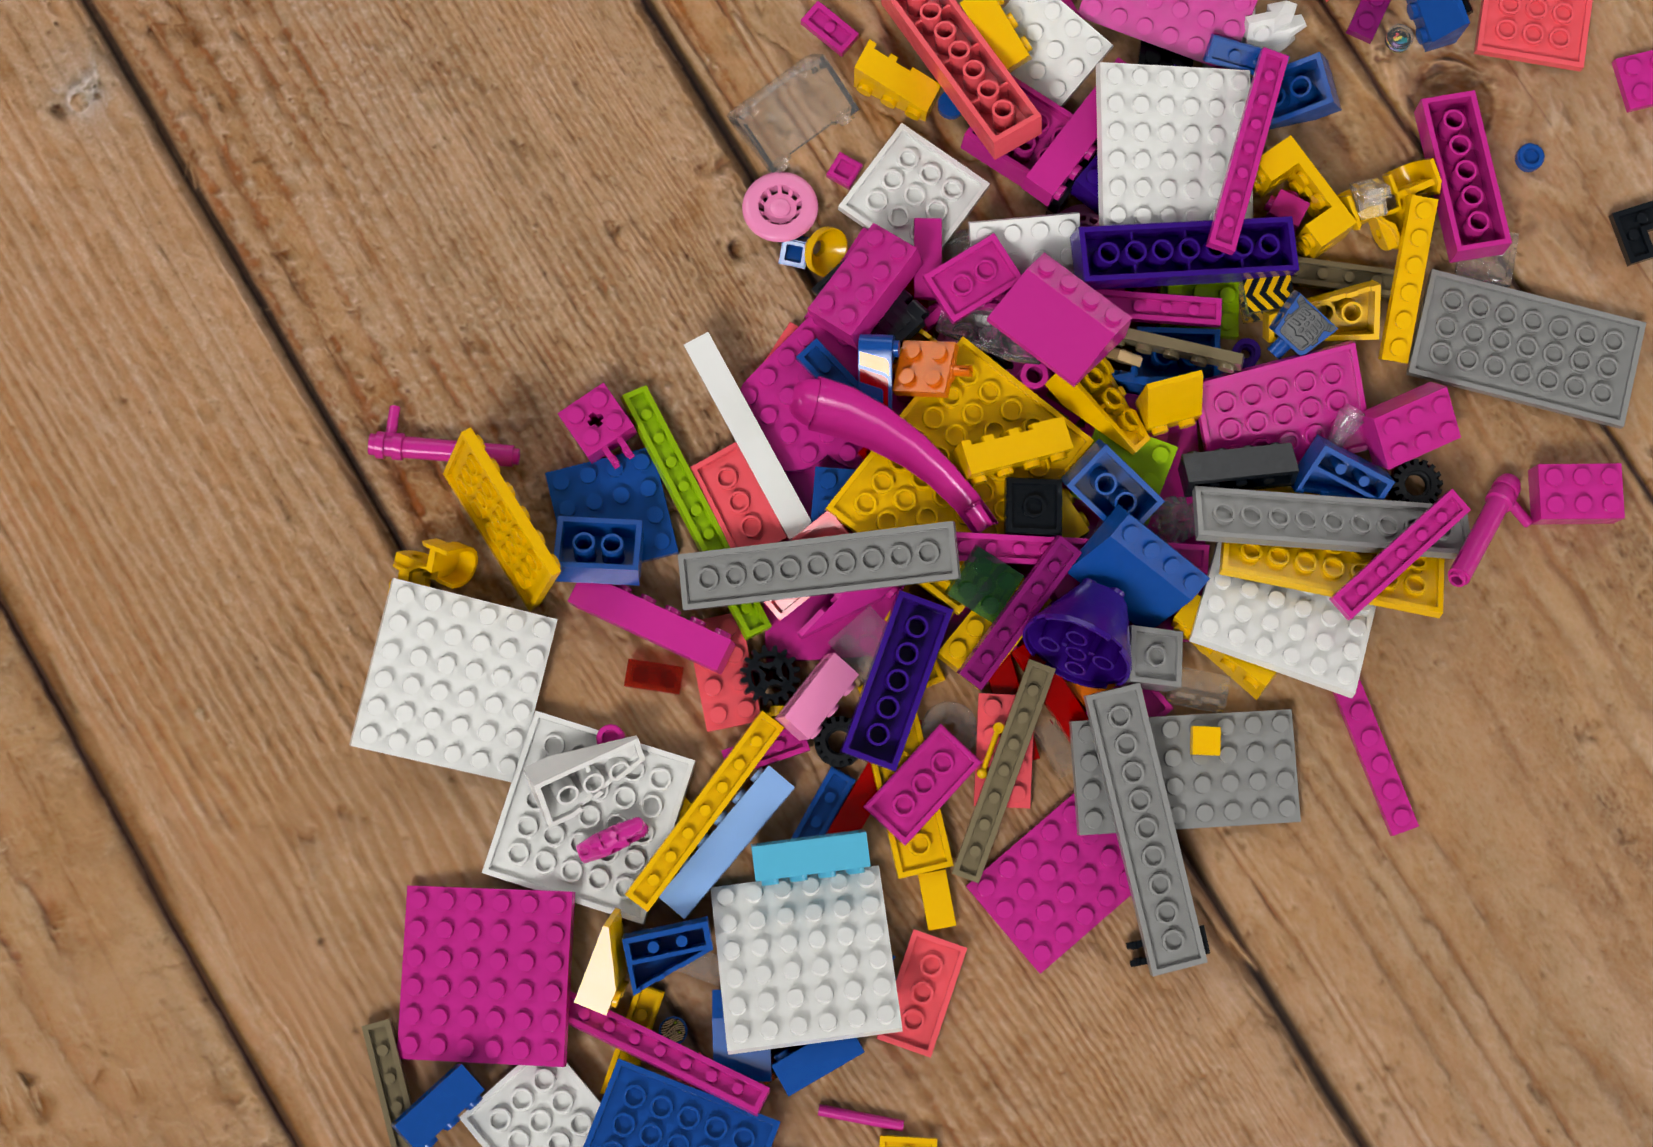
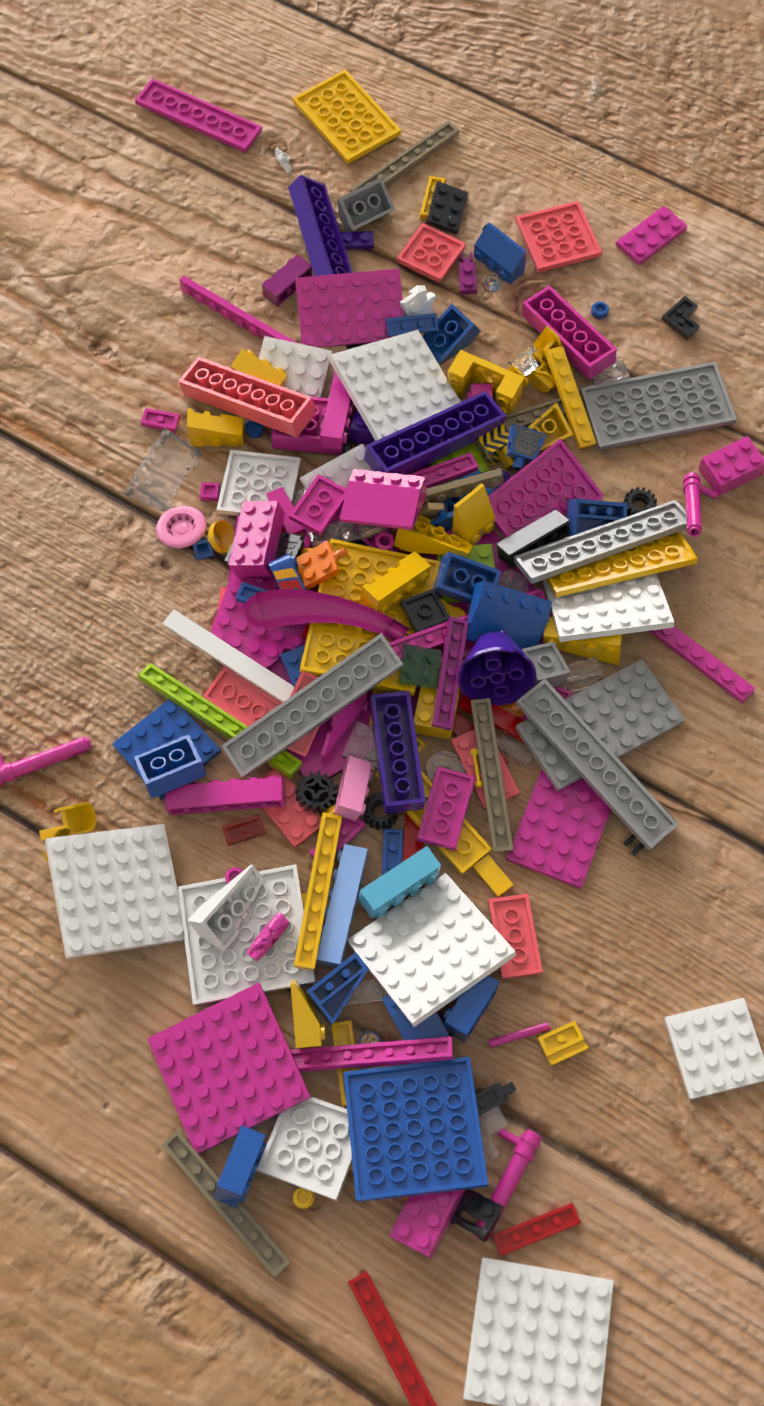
camera: 25 degrees left, 15 degrees down
yellow plate [443,427,561,612] -> none
dark pink hinge [557,382,638,469] -> none
yellow tile [1190,726,1221,756] -> none
dark pink plate [1206,47,1289,255] -> none
clear cone [1328,404,1365,447] -> none
dark pink plate [1329,489,1471,620] -> none
dark pink brick [1358,382,1461,470] -> none

